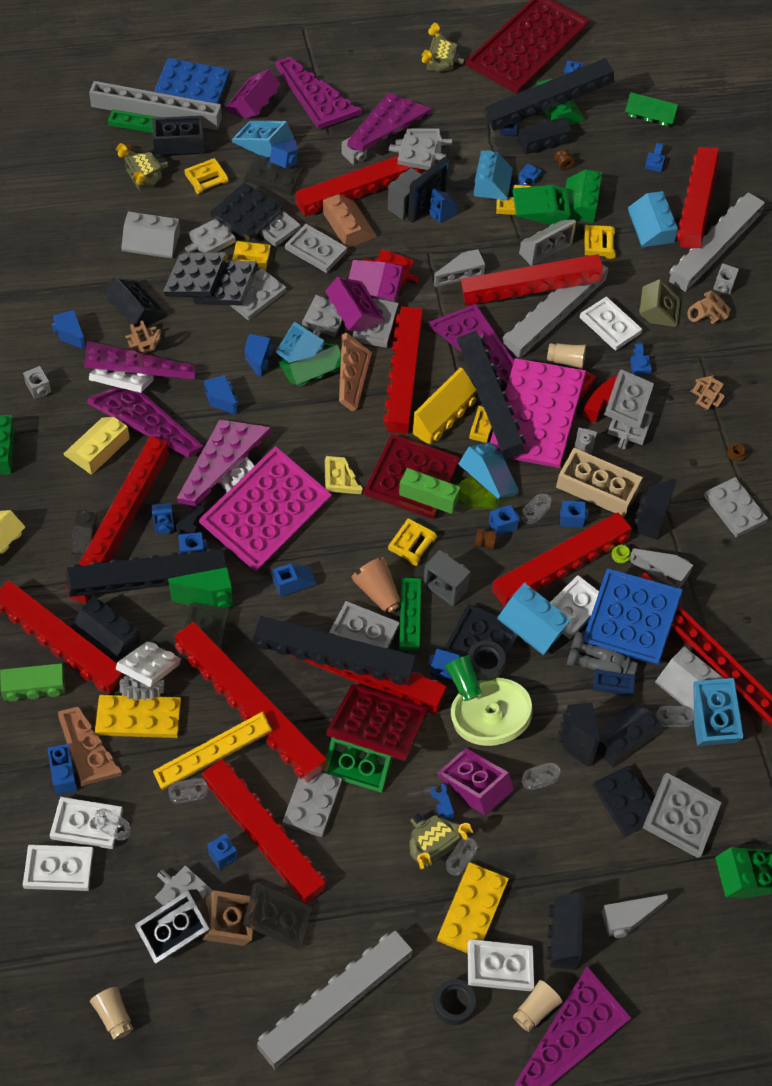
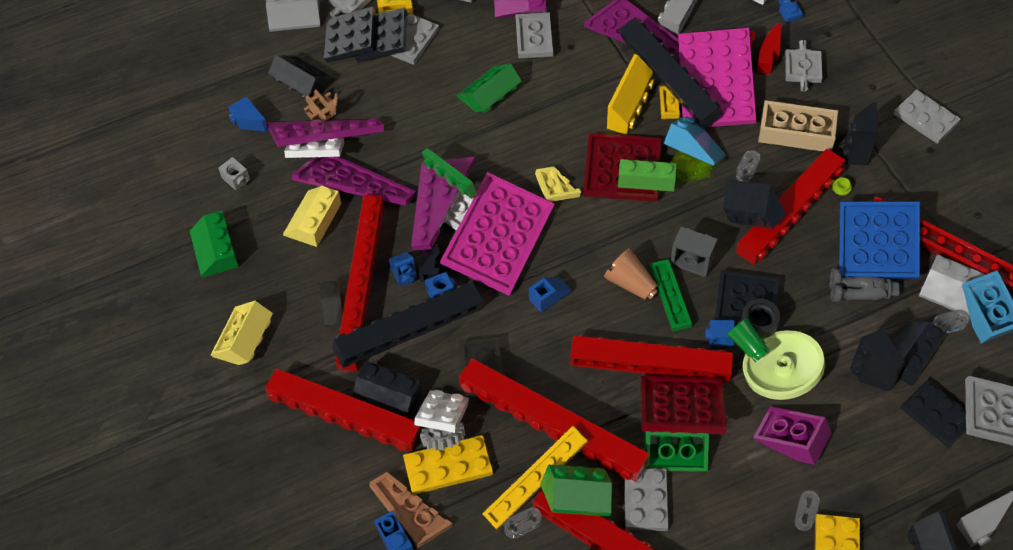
camera: 10 degrees left, 0 degrees up
bright green brick [0,663,65,701] -> none
green slope [168,567,233,611] -> none
blue slope [204,375,239,414] -> none
blue slope [245,334,273,377] -> none
black brick [253,616,416,686] -> none
dark azure slope [276,322,324,362] -> none
light grey plate [302,295,343,337] -> none
magenta slope [325,276,385,332] -> none
light grey plate [329,601,400,649] -> none
nougat wing [339,333,372,411] -> none
red brick [383,306,422,434] -> none
yellow plate [388,518,437,566] -> none
olive torso [409,813,473,869] -> none
blue plate [430,784,454,821] -> none
reddish brown wheel [475,528,497,550] -> none
blue brick [489,505,520,536] -> none
dark azure slope [497,583,571,656] -> none
clear beam [522,763,560,790] -> none
tan plant [547,343,586,369] -> none
white plate [550,575,599,639] -> none
blue brick [560,501,589,528] -> none
light grey hinge [574,428,597,455] -> none
dark blue plate [592,669,635,697] -> none
light grey plate [604,370,654,429] -> none
light grey slope [629,549,693,589] -> none
medium nougat piece [690,375,725,411] -> none
reddish brown plate [727,443,746,461] -> none
none -> green plate [422,148,477,199]
none -> green slope [540,464,612,516]
none -> black slope [723,180,786,229]

